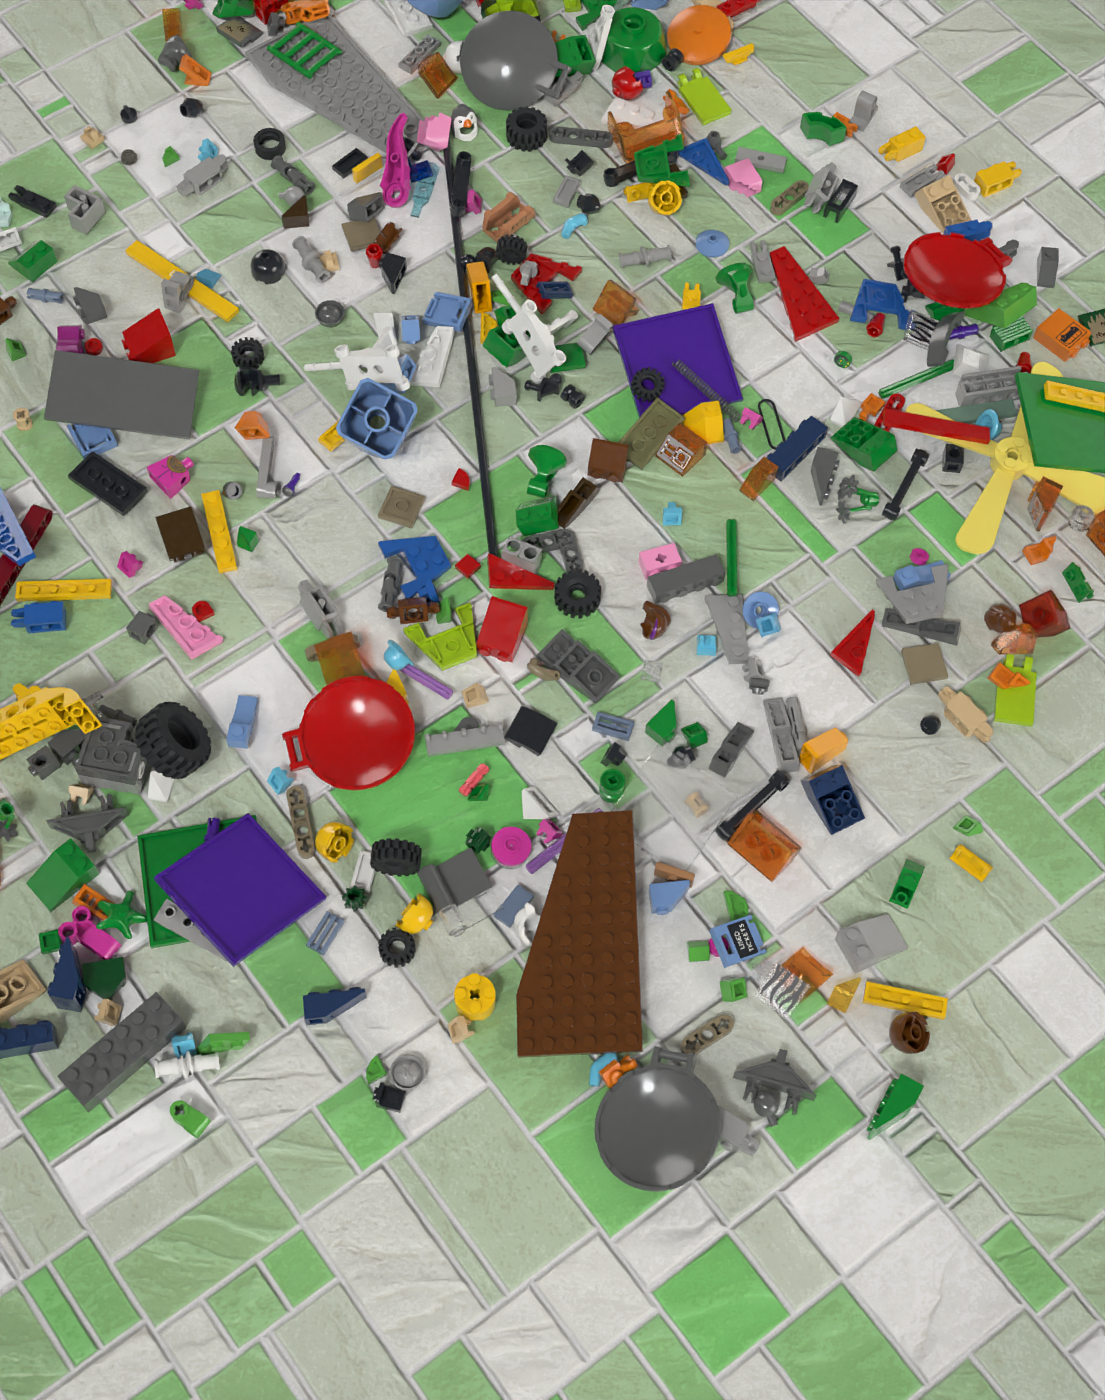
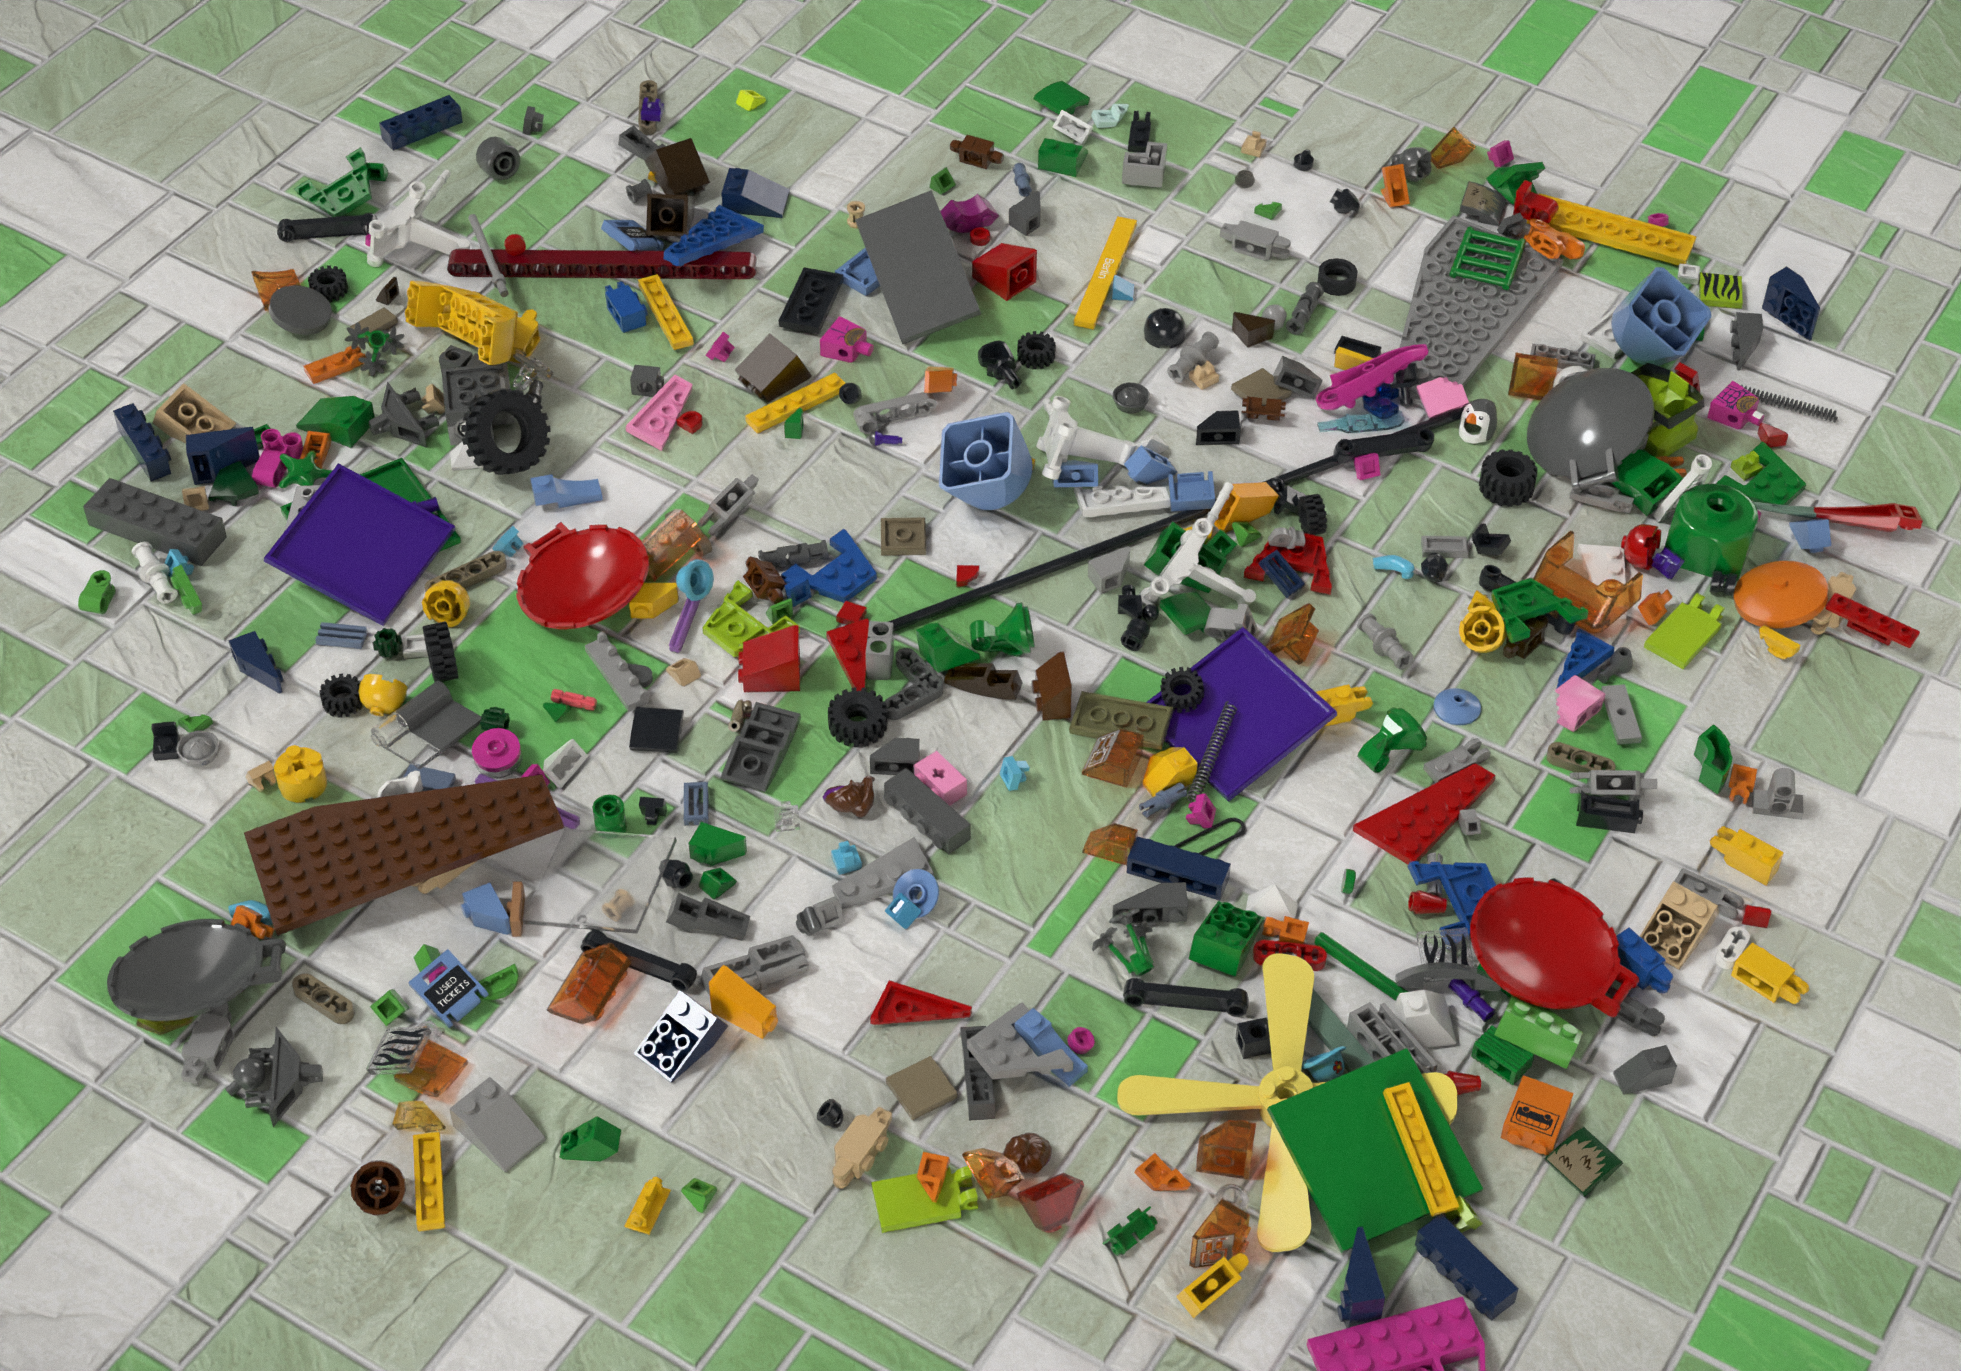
camera: 70 degrees right, 15 degrees down
light grey tile [161,271,194,313] -> none
medium azure tile [198,138,218,161] -> none
red cone [366,244,383,268] -> none
nougat piece [482,192,536,242] -> none
dark grey beam [549,126,613,148] -> none
green axle [726,519,737,597] -> none
green slope [866,1073,924,1140] -> none
red tile [883,409,990,445] -> none
none -> dark grey slope [870,738,920,775]

